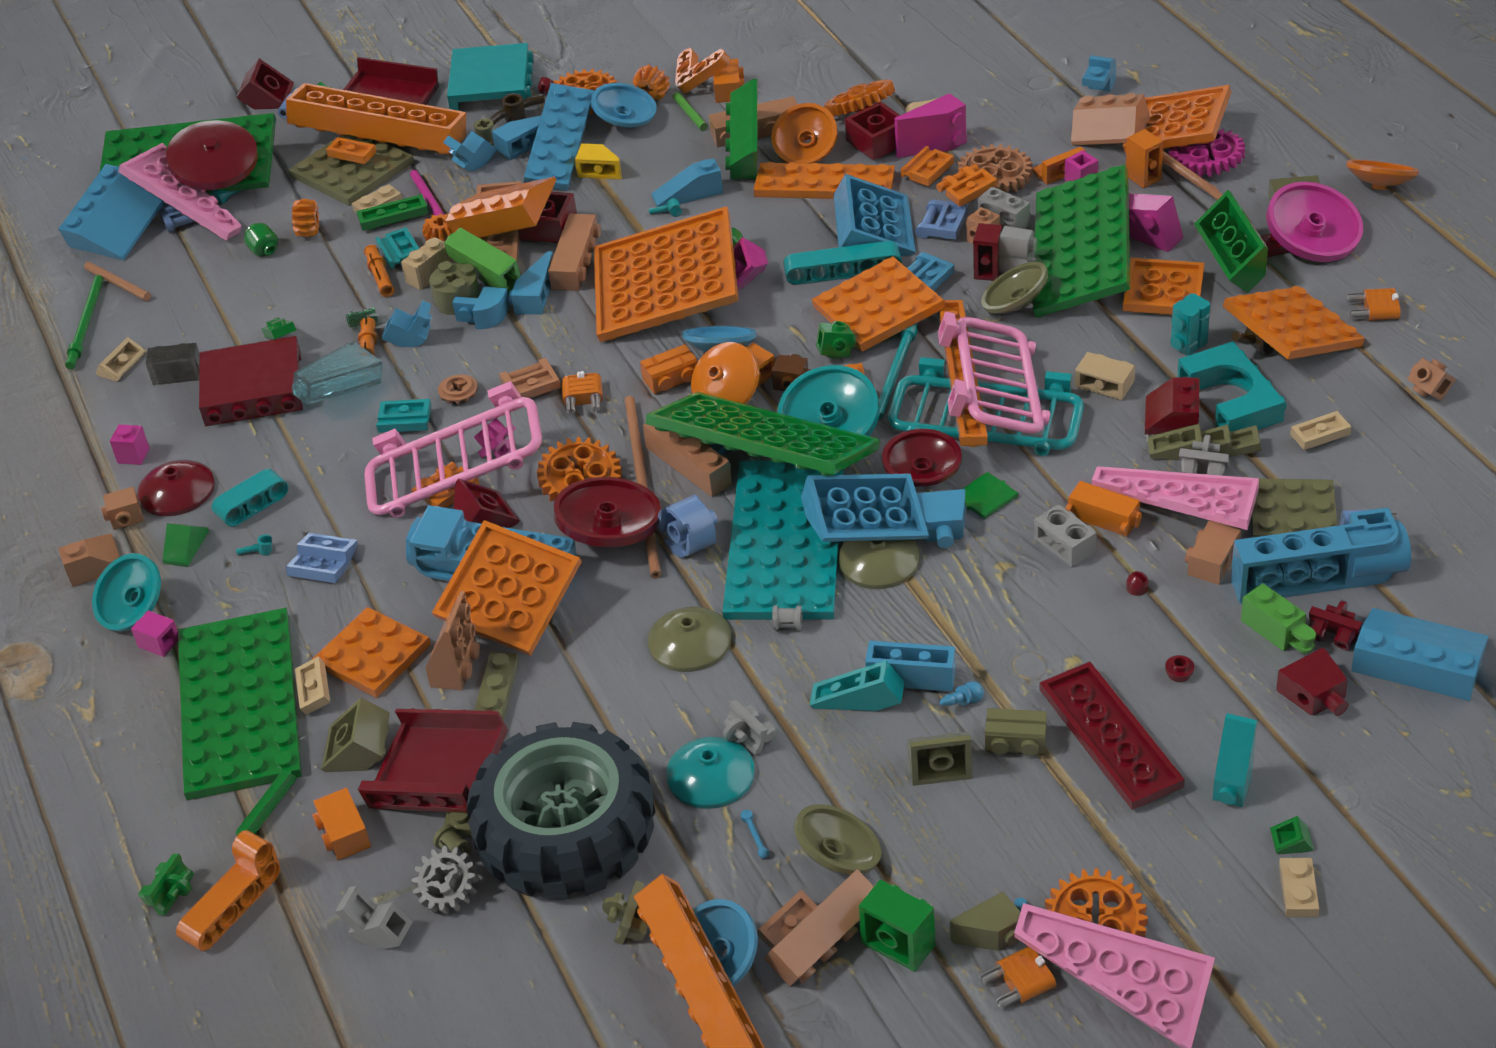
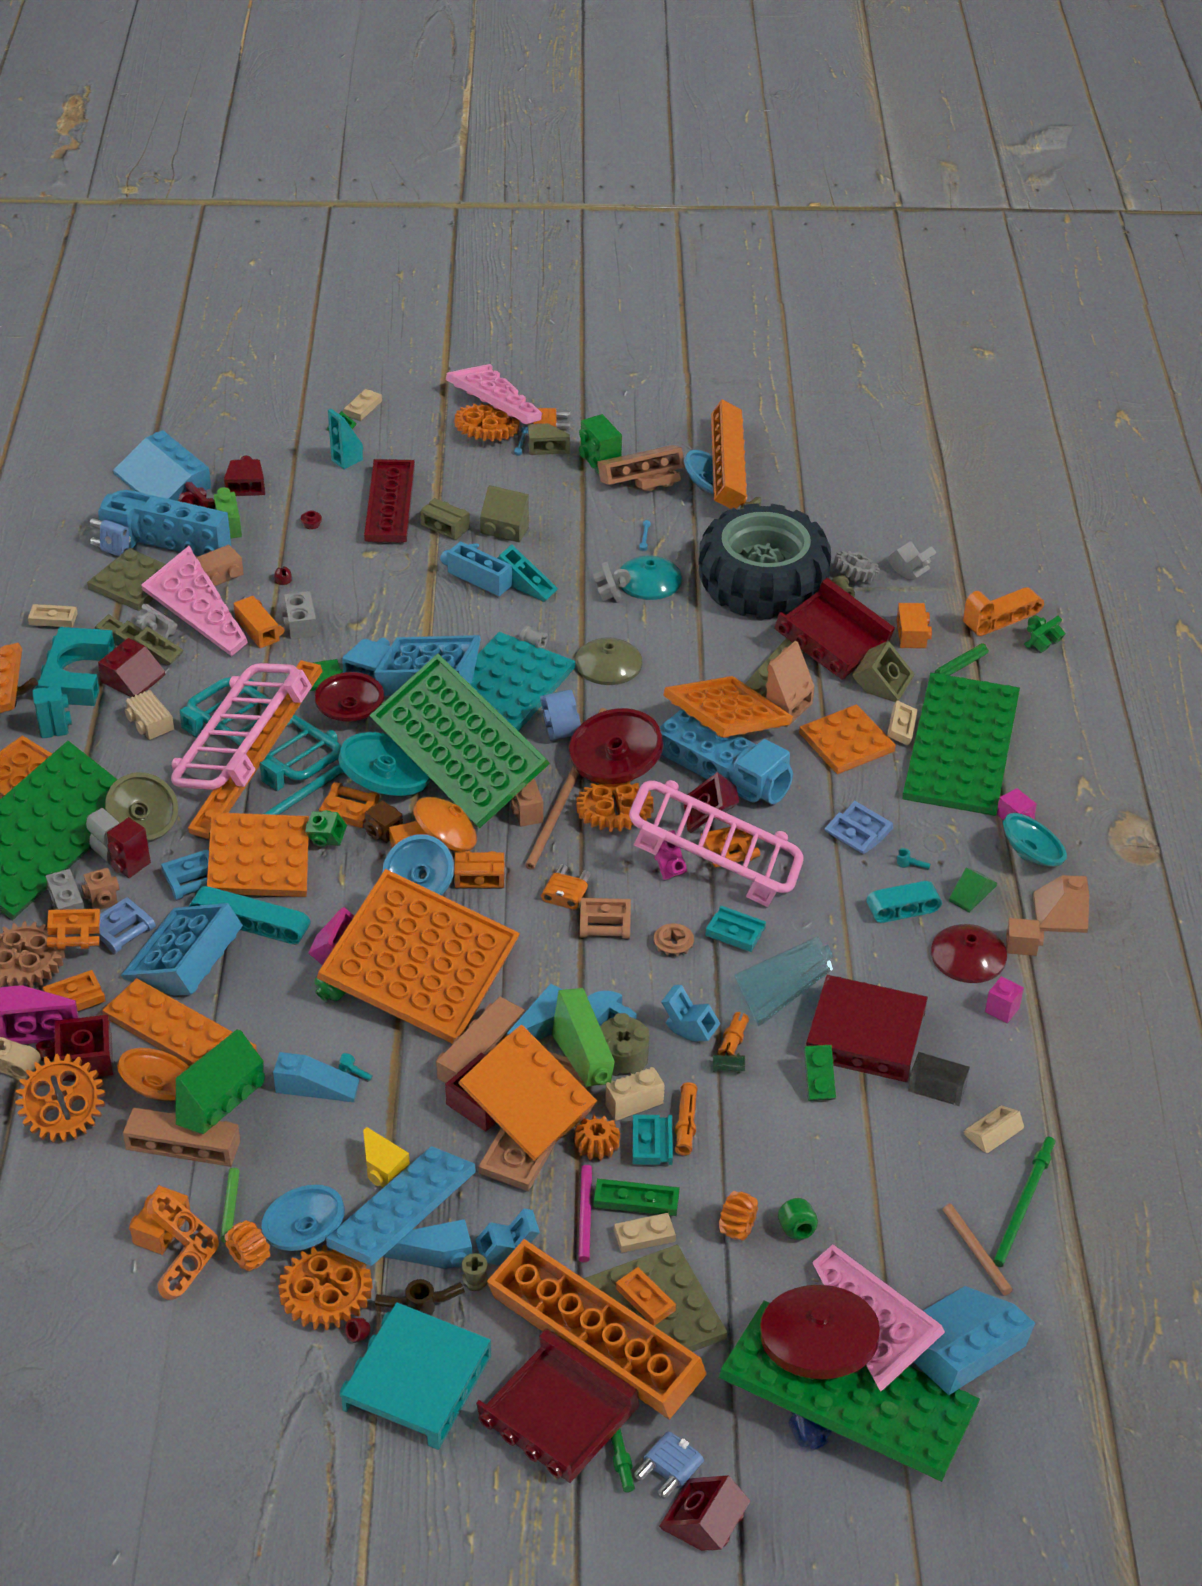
camera: 160 degrees left, 0 degrees up
olive dish [794,804,881,875] -> none

